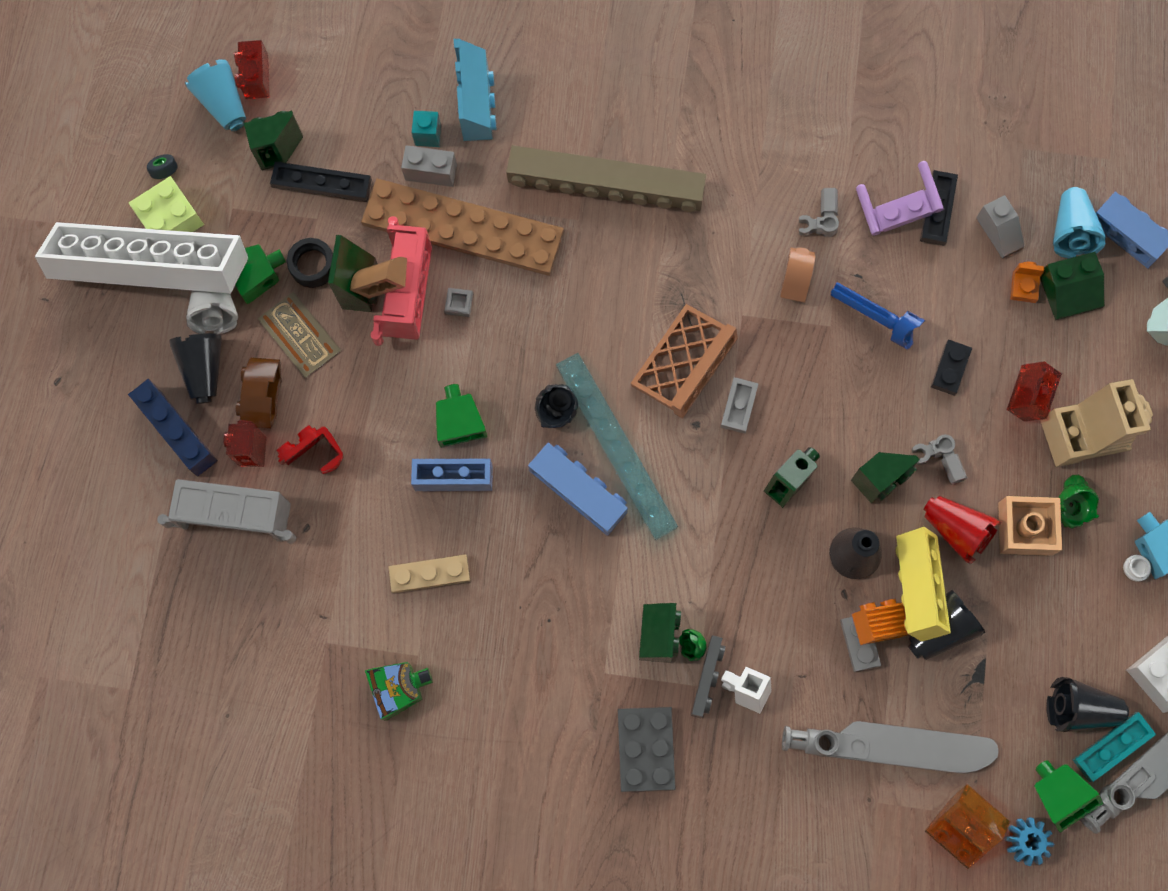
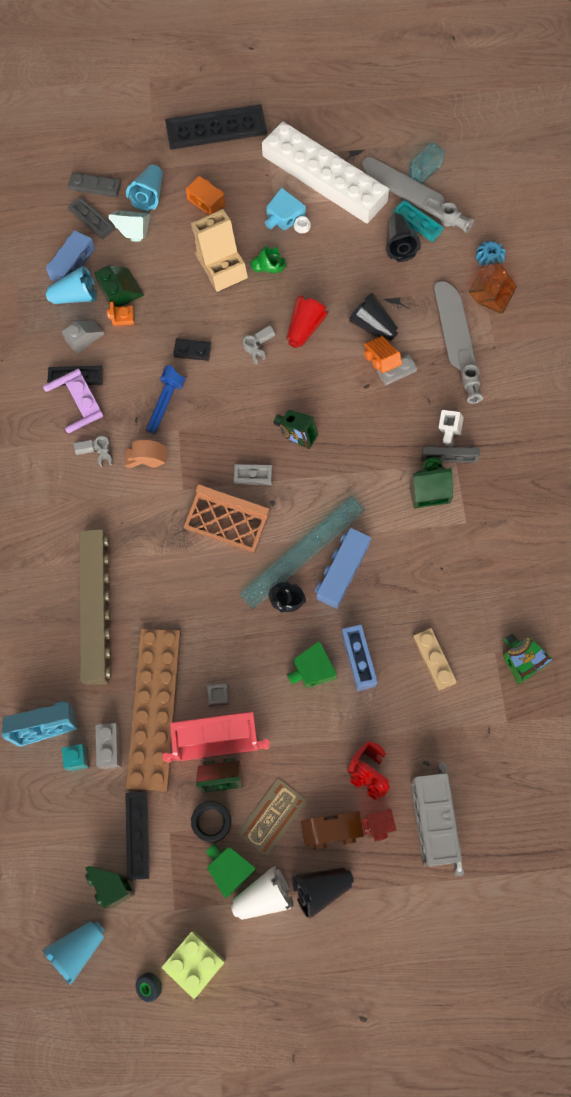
camera: 105 degrees left, 5 degrees down
white brick [35,222,248,294] -> none
dark blue brick [128,379,218,477] -> none
clear red brick [234,40,270,99] -> none
medium nougat brick [350,257,407,298] -> none
dark grey plate [618,707,675,792] -> none
black cone [829,527,882,579] -> none
dark green slope [851,452,920,503] -> none
light yellow brick [896,527,951,642] -> none
light nougat brick [998,496,1062,556] -> none
clear red brick [1006,361,1062,422] -> none
green torso [1034,760,1104,833] -> none

